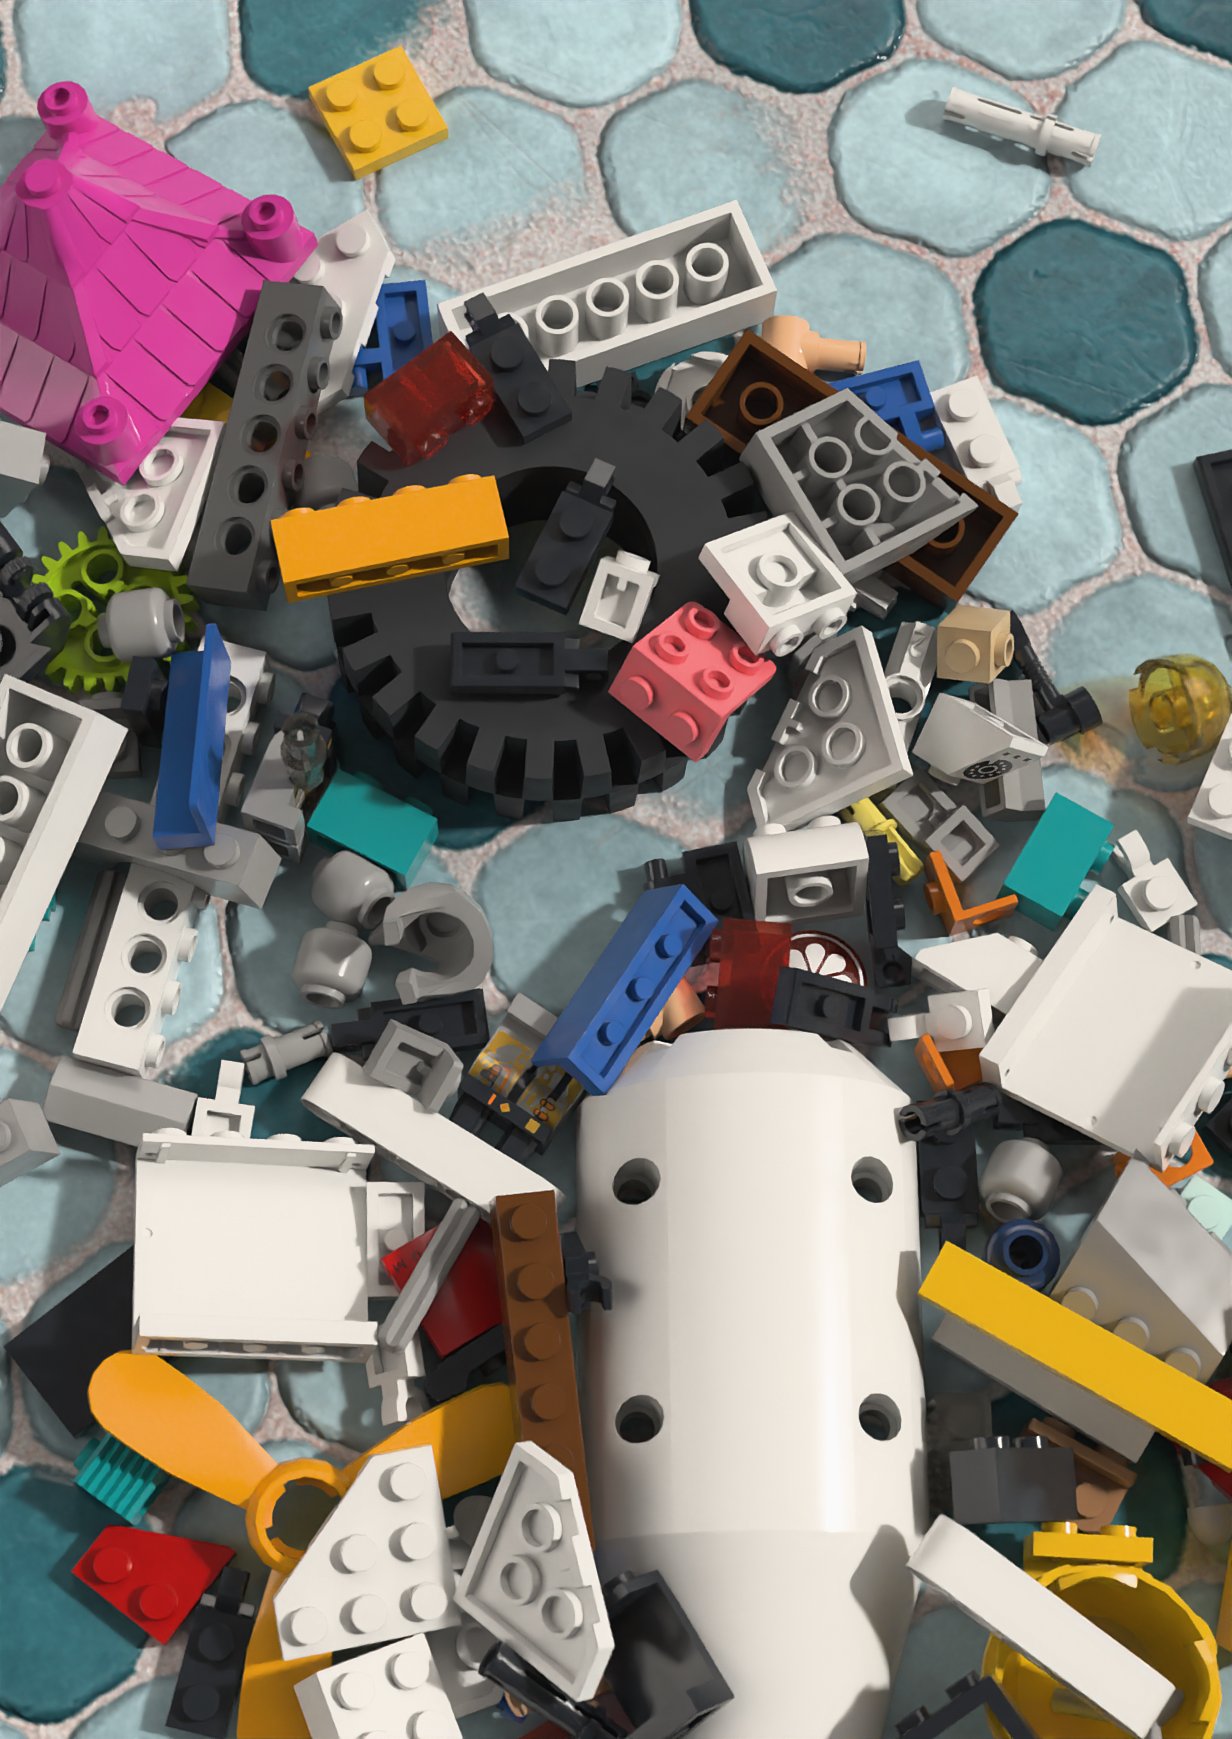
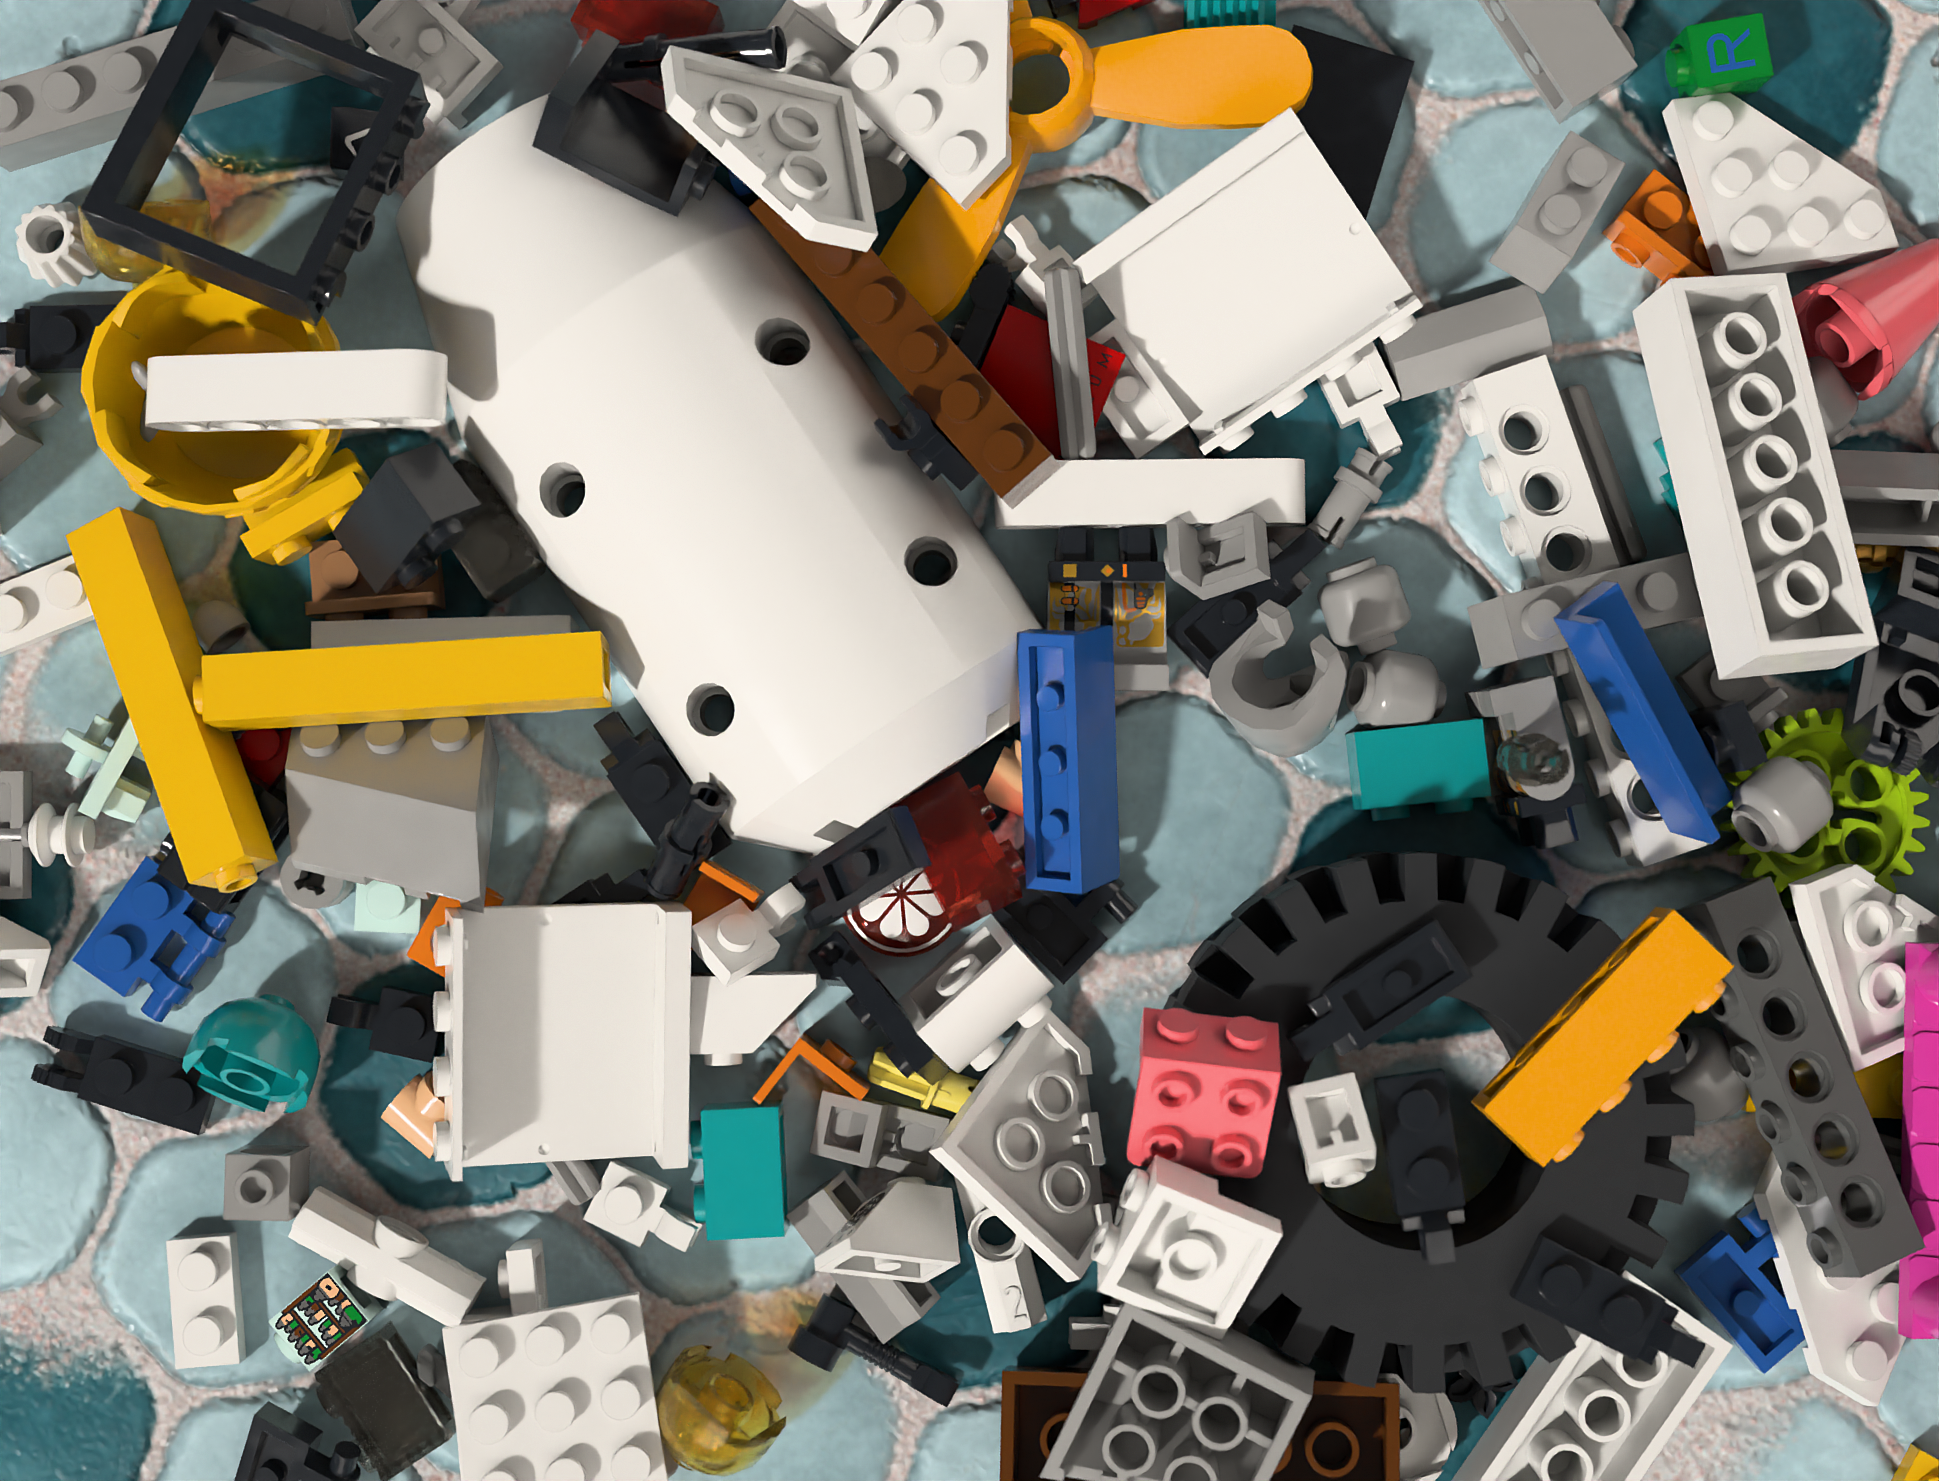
camera: 155 degrees right, 15 degrees up
clear red brick [363,331,494,467] -> none
tan brick [937,605,1014,684] -> none
light grey head [979,1137,1063,1223] -> none
dark blue head [981,1219,1060,1293] -> none

